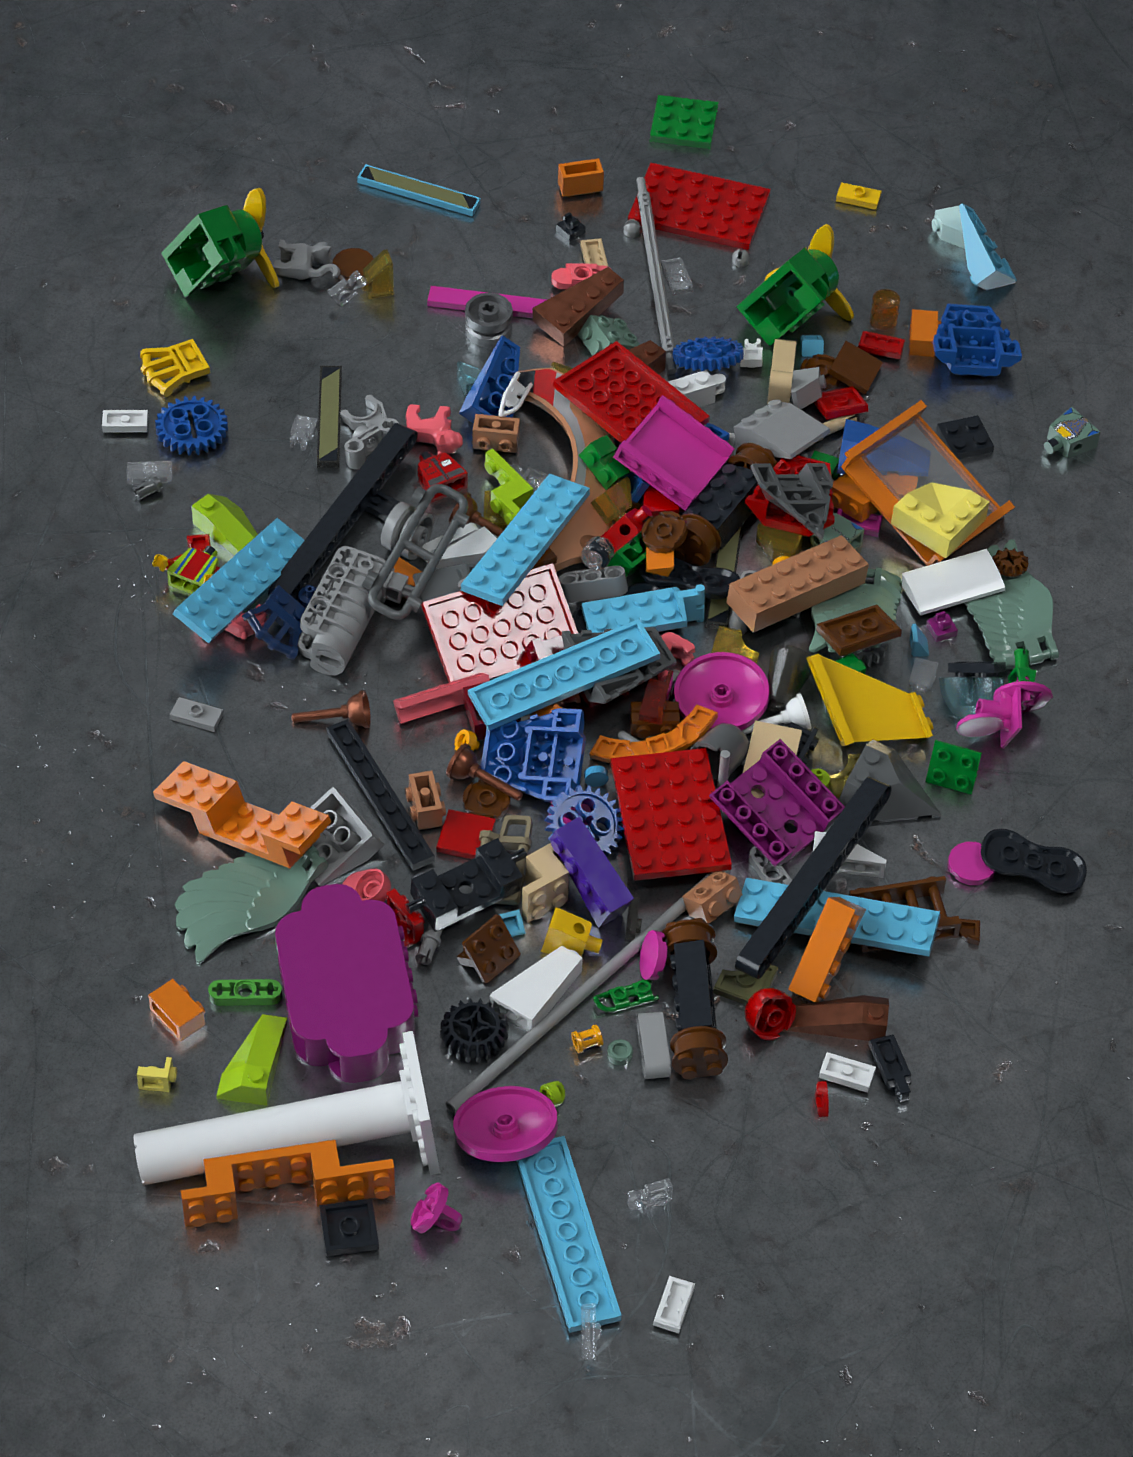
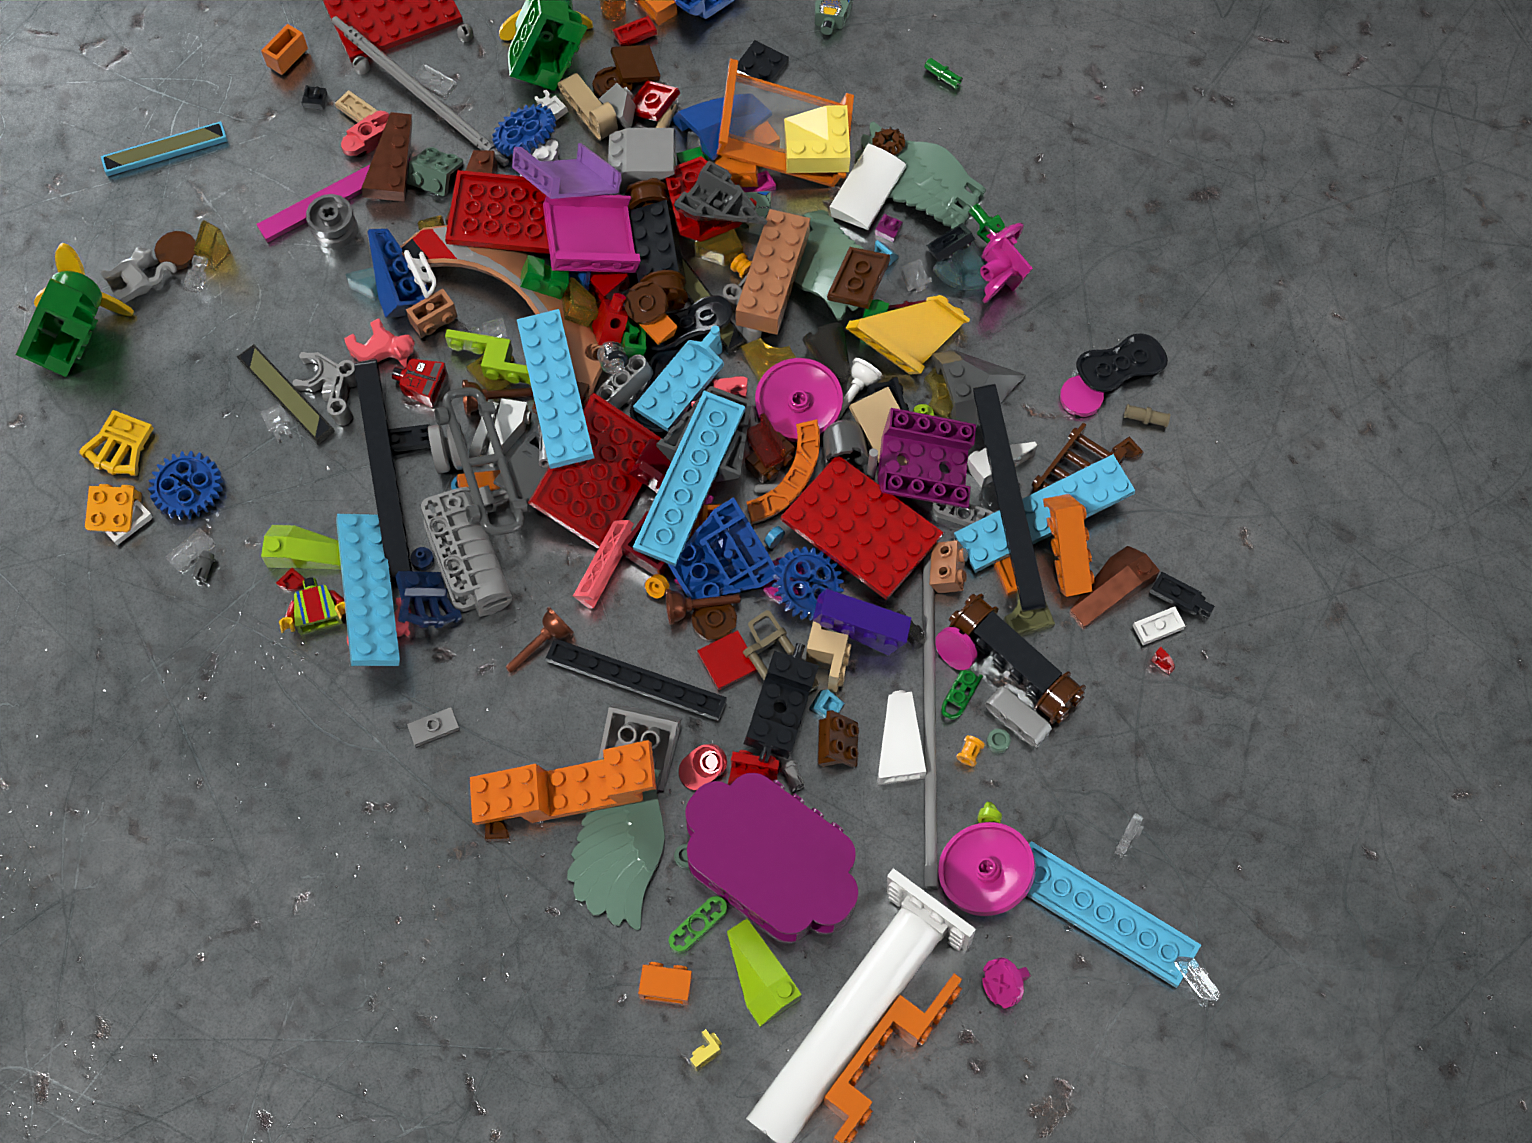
camera: 40 degrees left, 15 degrees up
black plate [319,1198,379,1256] -> none
nougat brick [405,771,446,830] -> none
black gear [440,998,509,1064] -> none
yellow torso [541,907,603,957] -> none
white plate [653,1276,695,1333] -> none
red cylinder [744,988,796,1040] -> none
medium azure slope [800,335,824,357] -> none
green hinge [925,740,982,795] -> none
none -> light orange bracket [85,484,142,533]
none -> reddish brown tile [485,821,510,842]
none -> medium lavender panel [512,143,622,199]
none -> green axle [924,58,963,89]
none -> dark tan pin [1124,404,1170,427]

